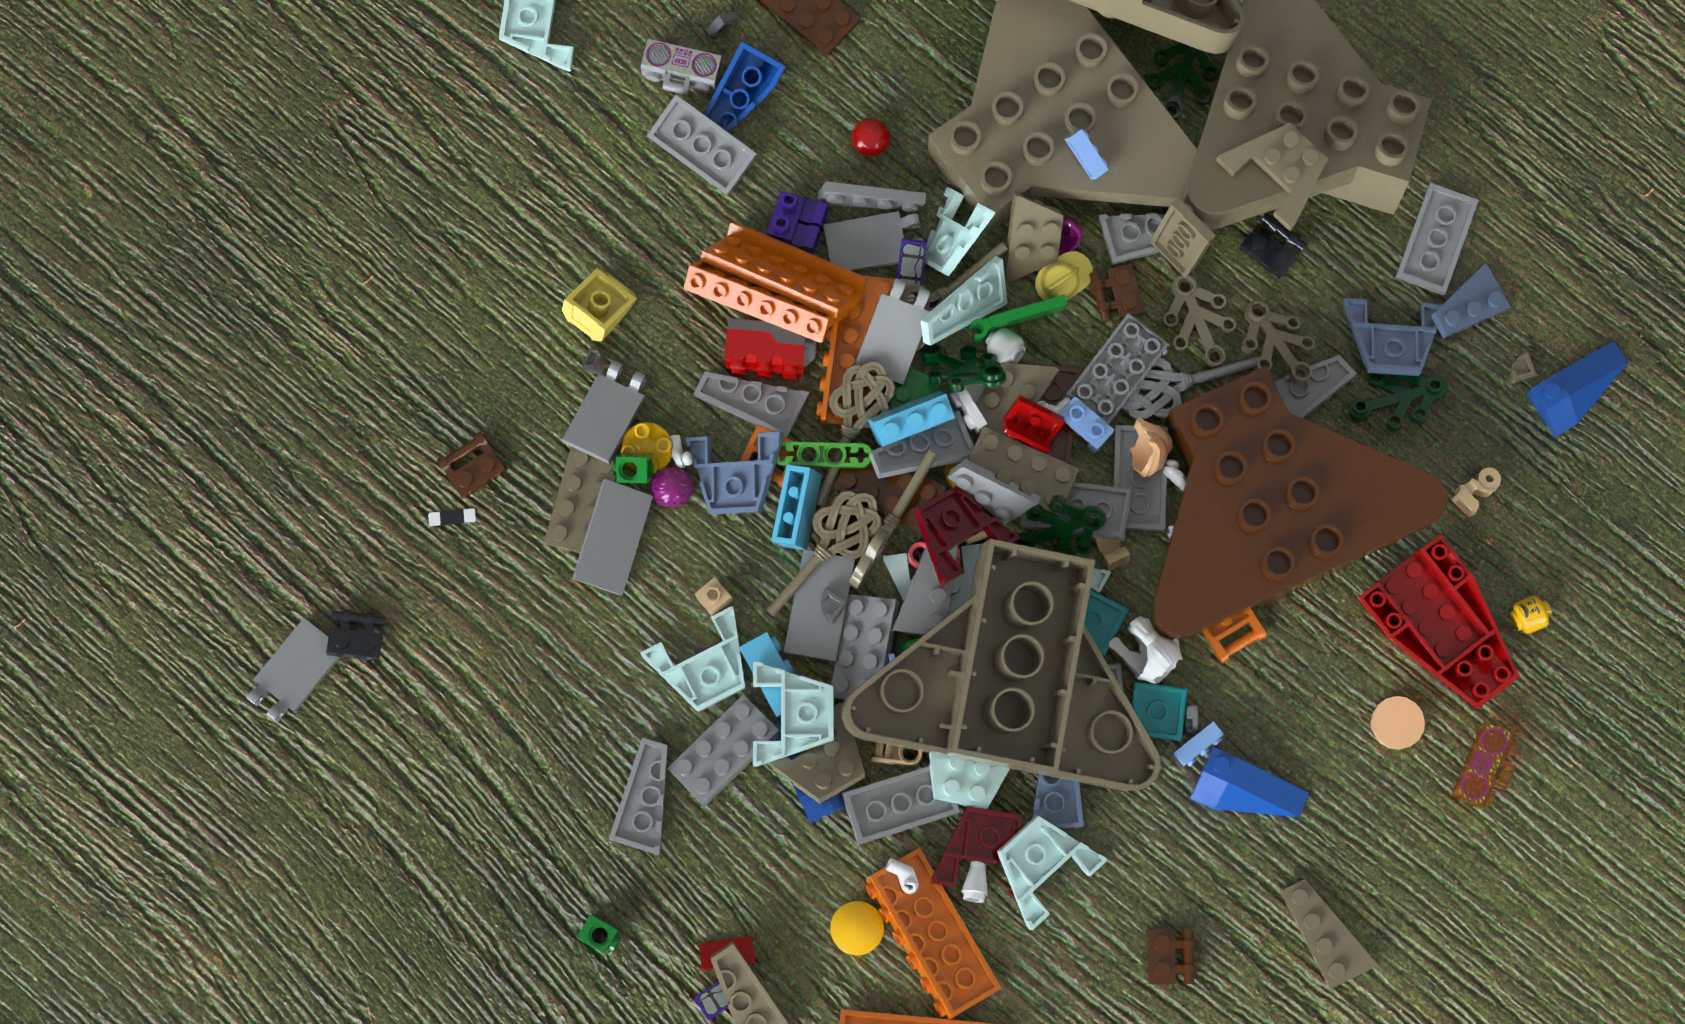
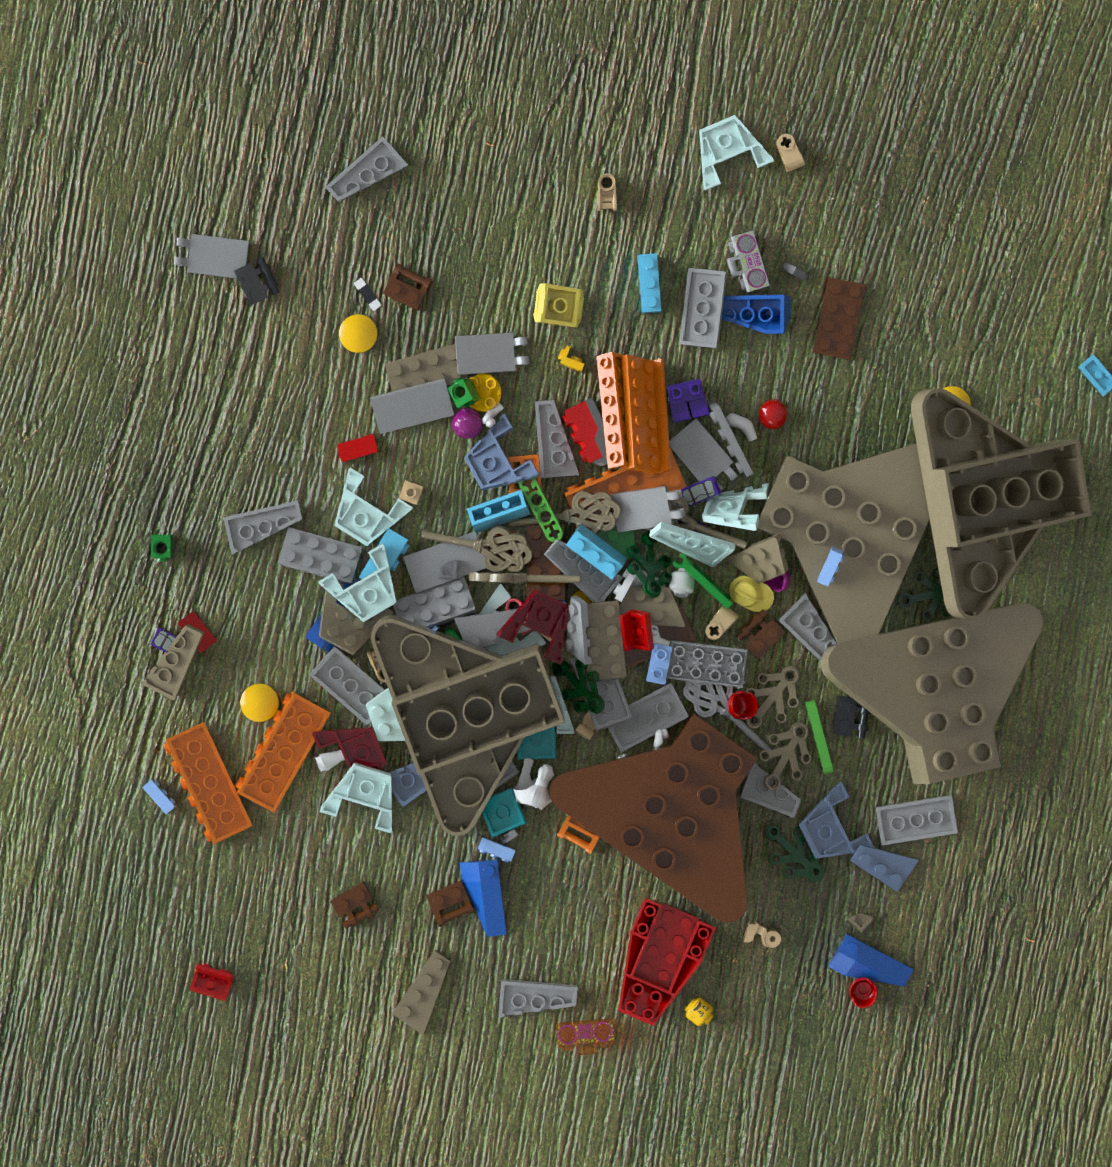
camera: 50 degrees right, 10 degrees up
flat silver tile [581,346,605,375] -> none
white arm [886,858,919,894] -> none
light nougat hair [1130,417,1173,478] -> none
dark tan plate [1150,198,1216,278] -> none
dark tan wing [1216,123,1328,231] -> none
light nougat tile [1370,696,1425,750] -> none
none -> light grey wing [326,136,408,202]
none -> red slope [337,434,379,463]
none -> yellow dish [339,314,377,353]
none -> reddish brown plate [426,880,475,927]
none -> light grey wing [498,979,578,1018]
none -> yellow bracket [558,345,585,372]
none -> tan piece [597,174,617,211]
none -> medium azure brick [638,253,661,314]
none -> tan piece [705,605,739,640]
none -> white arm [726,413,757,442]
none -> red hair [727,691,758,720]
none -> bright green beam [805,700,834,774]
none -> red hair [849,977,878,1009]

